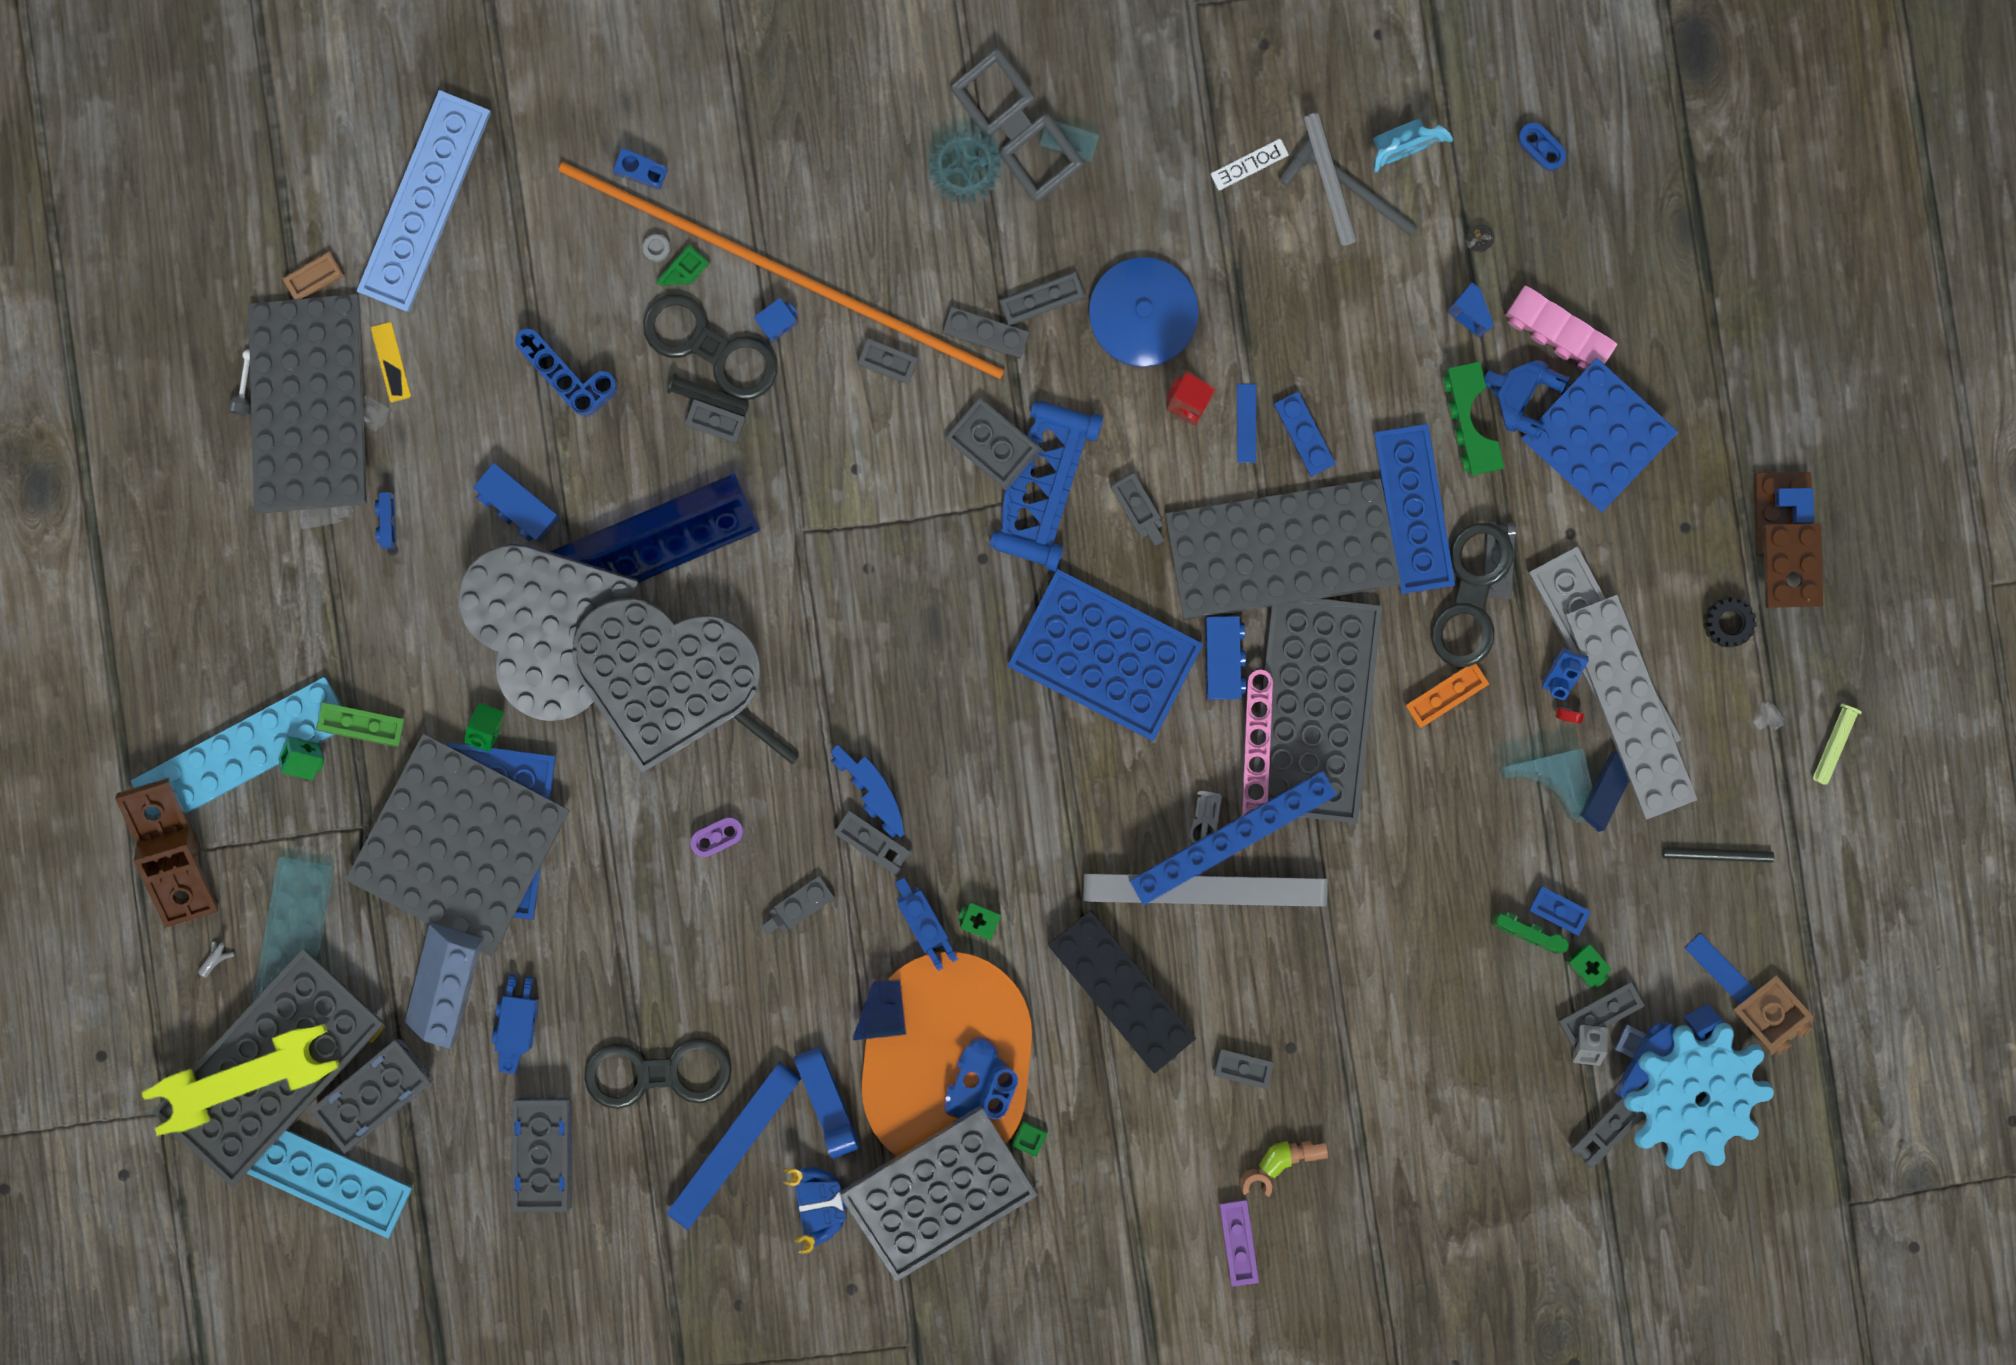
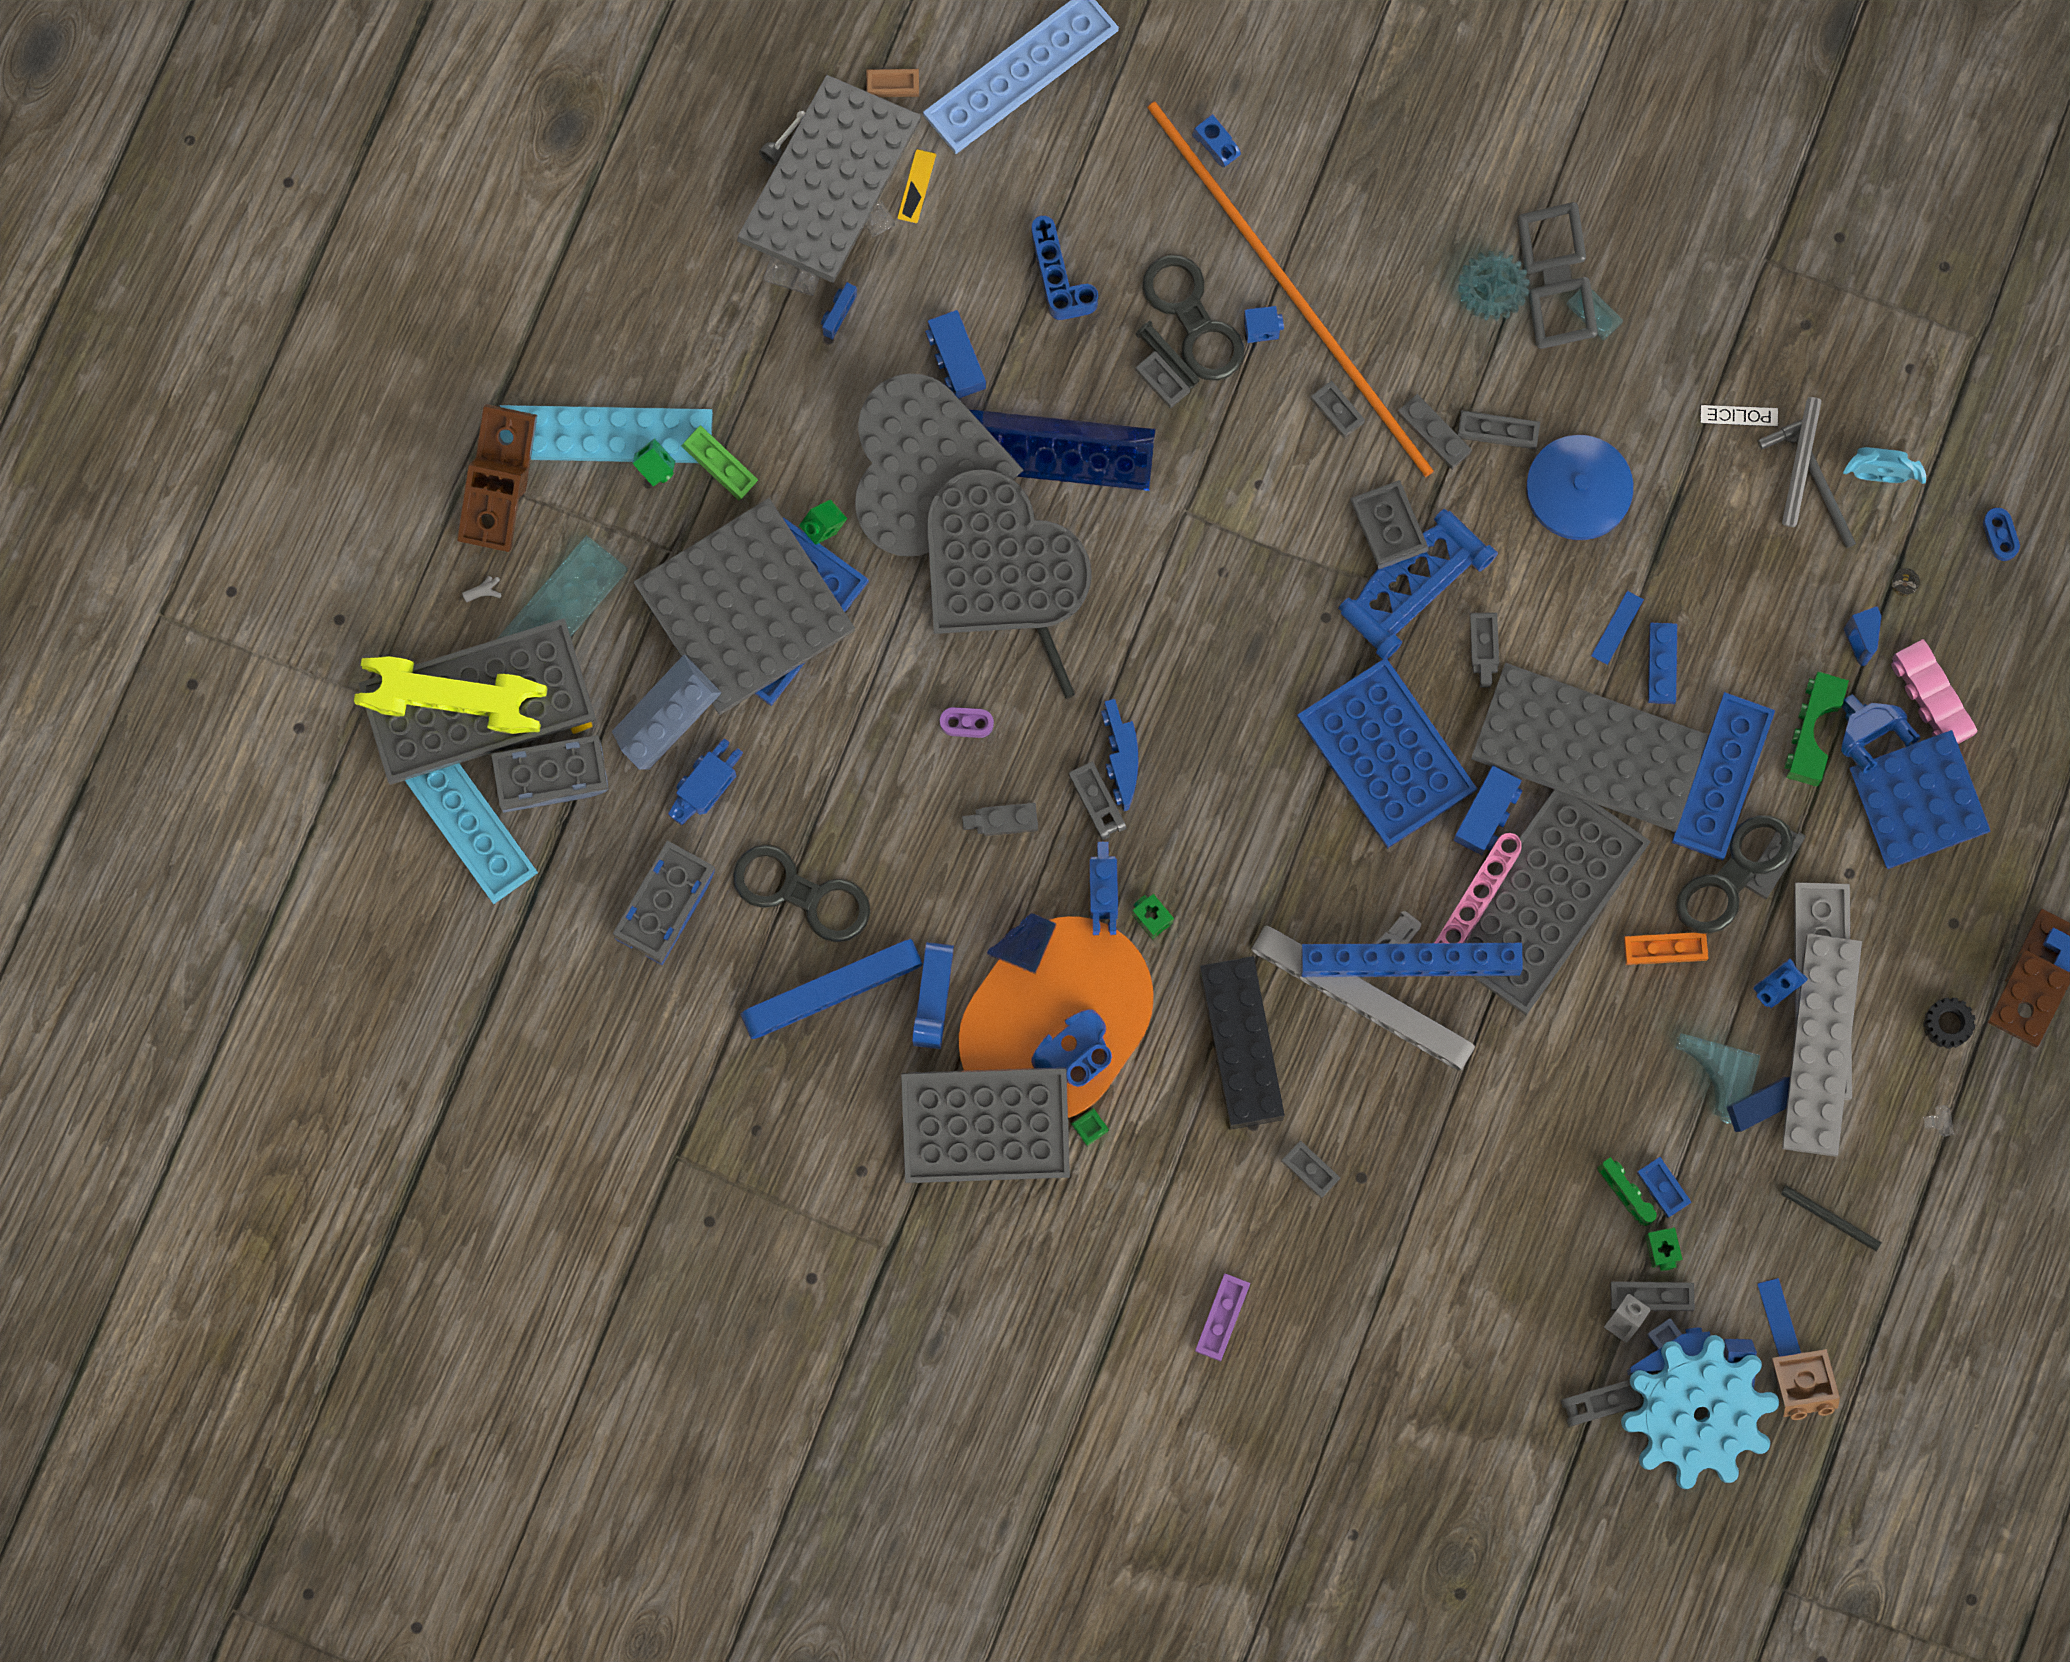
camera: 30 degrees right, 10 degrees down
light grey tile [642,234,671,262] -> none
green tile [656,245,710,286] -> none
blue torso [783,1167,847,1254] -> none
red arch [1166,372,1216,426] -> none
nougat piece [1239,1141,1328,1197] -> none
red tile [1555,707,1584,724] -> none
yellowish green axle [1813,704,1862,785] -> none

